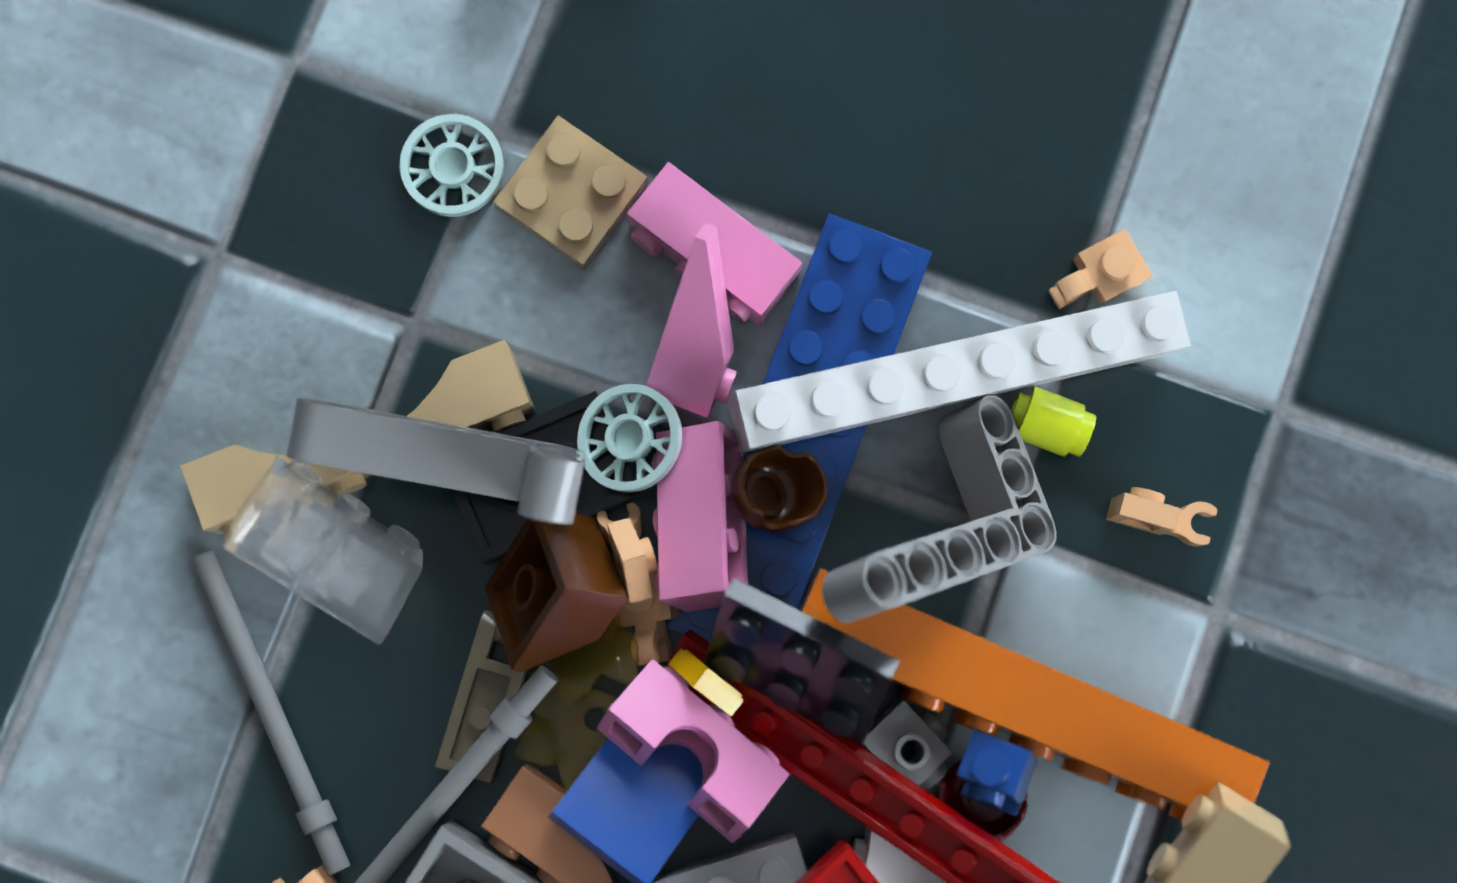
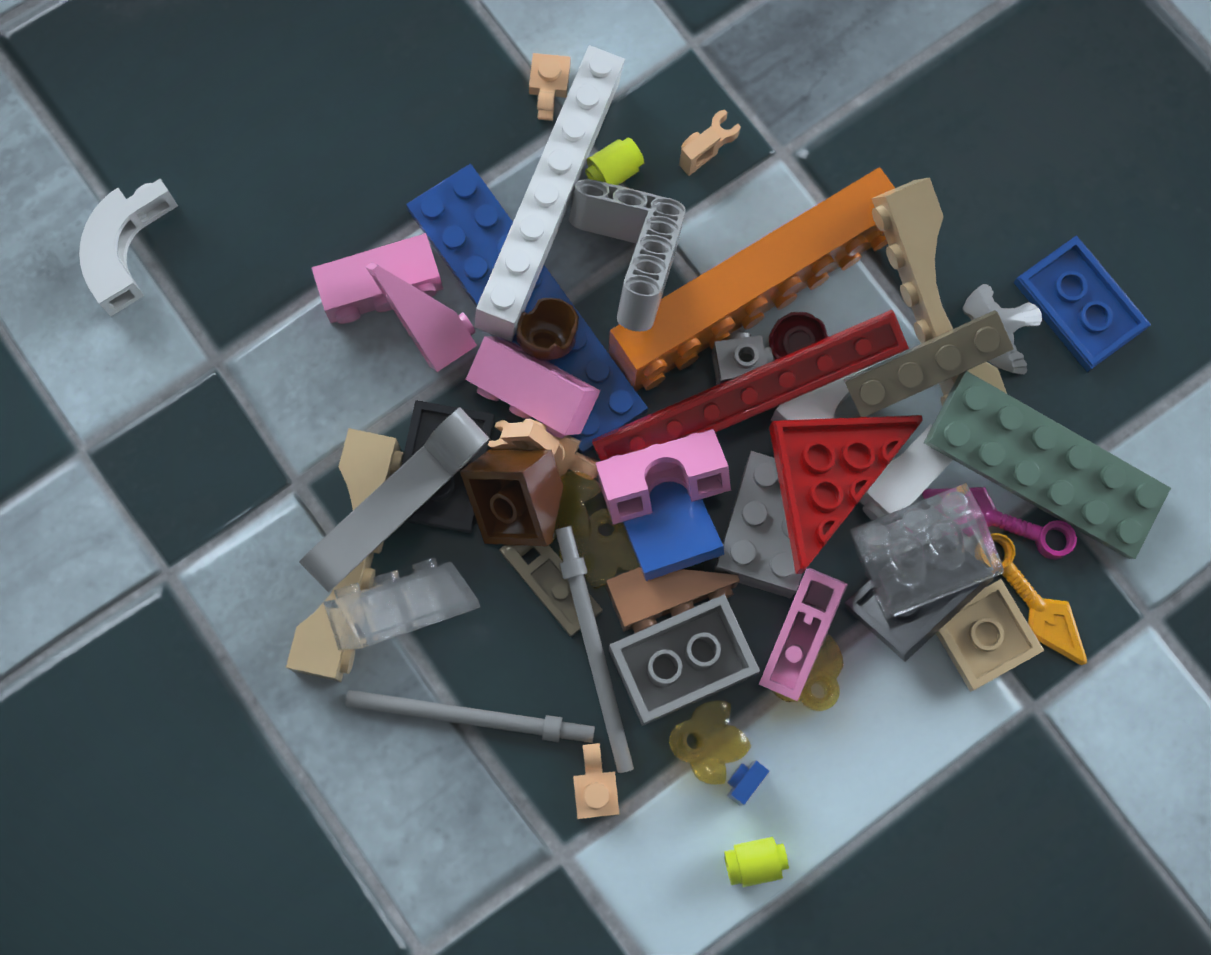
camera: 55 degrees left, 5 degrees down
light aqua wheel [400,114,504,217] -> none
tan plate [493,115,648,270] -> none
light aqua wheel [577,384,682,492] -> none
yellow tile [668,648,744,716] -> none
black plate [704,578,900,745] -> none
blue brick [957,729,1038,817] -> none

